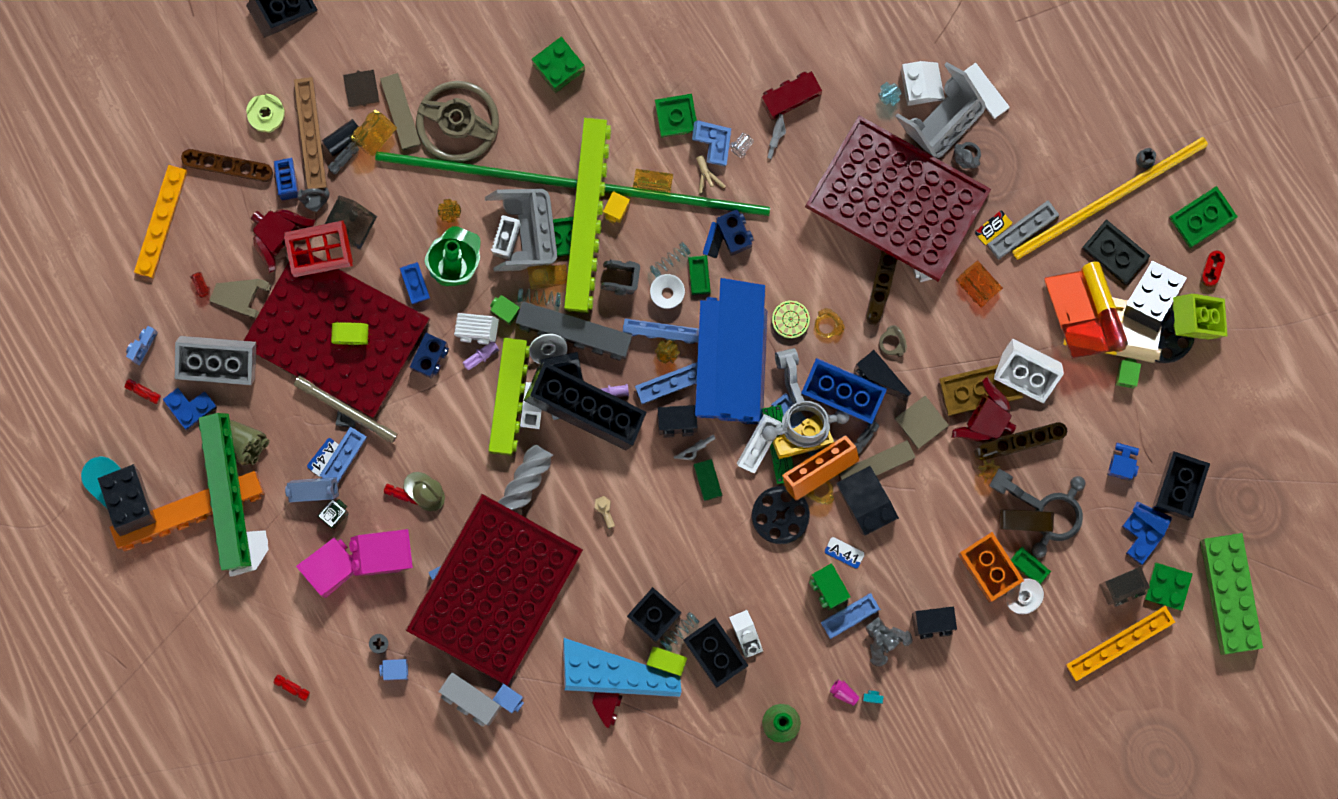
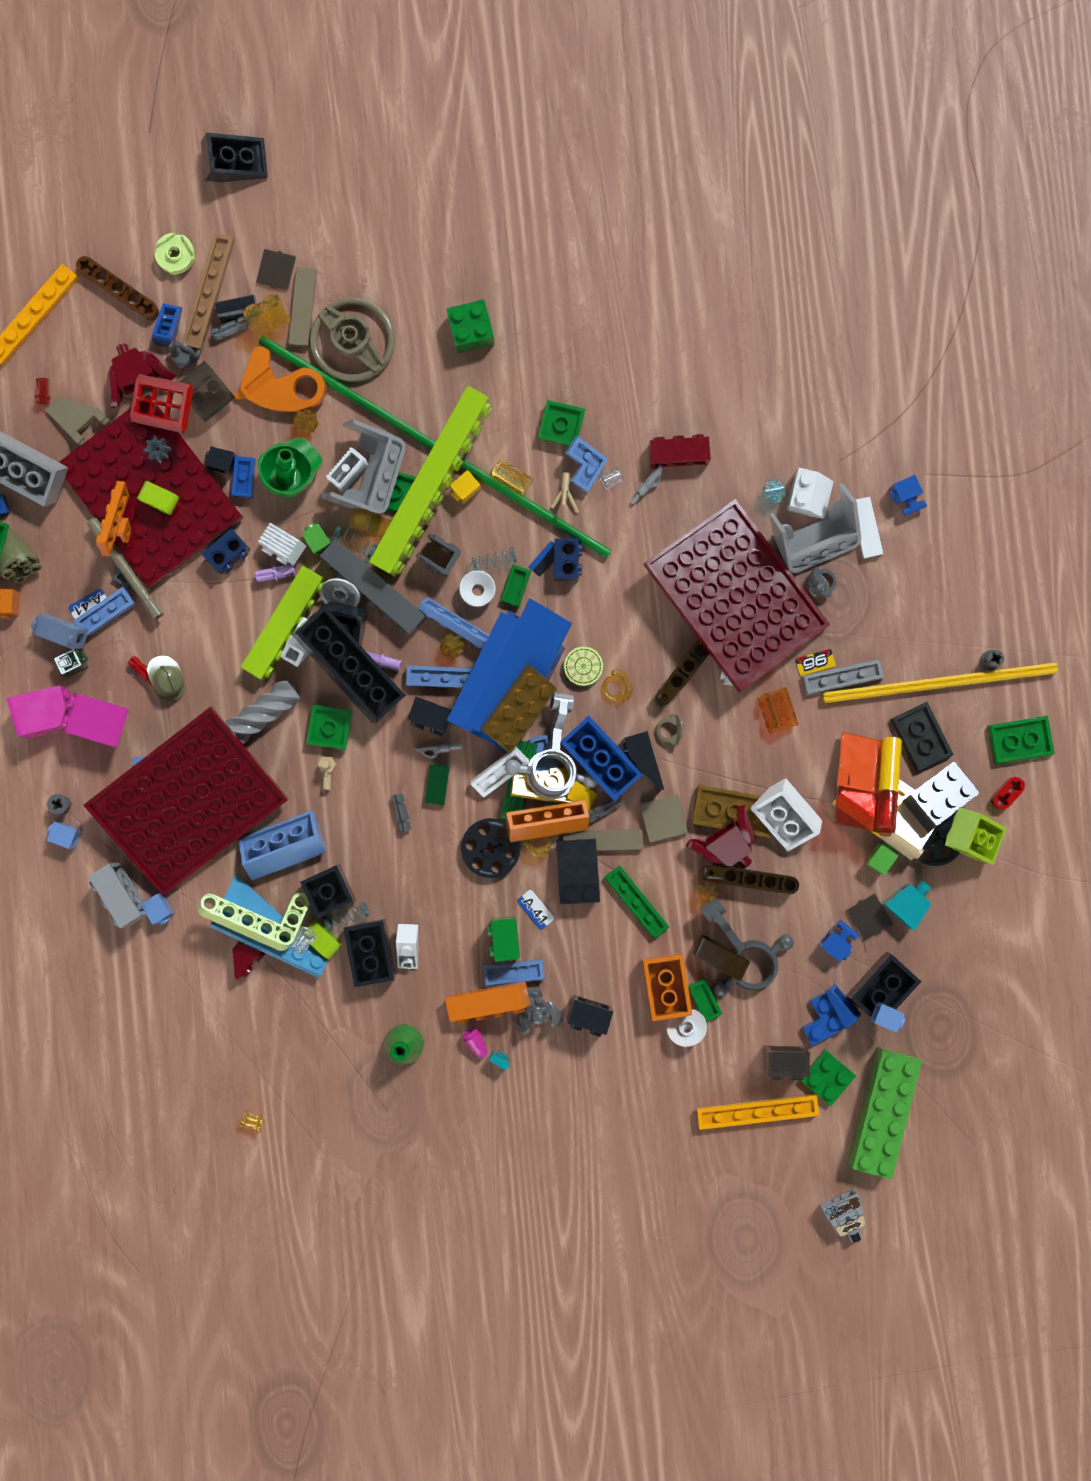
camera: 25 degrees right, 5 degrees up
none -> orange plate [96,481,131,556]
none -> clear light blue gear [144,436,171,462]
none -> yellowish green beam [198,893,310,951]
none -> black brick [204,446,237,475]
none -> orange animal [233,346,327,412]
none -> medium blue slope [238,810,326,880]
none -> clear bush [291,927,317,954]
none -> green plate [306,705,353,750]
none -> dark grey axle [391,793,411,832]
none -> orange brick [445,981,531,1024]
none -> pearl gold plate [480,664,557,753]
none -> yellow sticker [567,781,597,810]
none -> green tile [604,865,669,940]
none -> torso [819,1188,866,1243]
none -> clear smoke piece [846,893,893,940]
none -> medium blue brick [870,1002,905,1033]
none -> teal torso [882,881,932,931]
none -> blue brick [889,475,927,516]

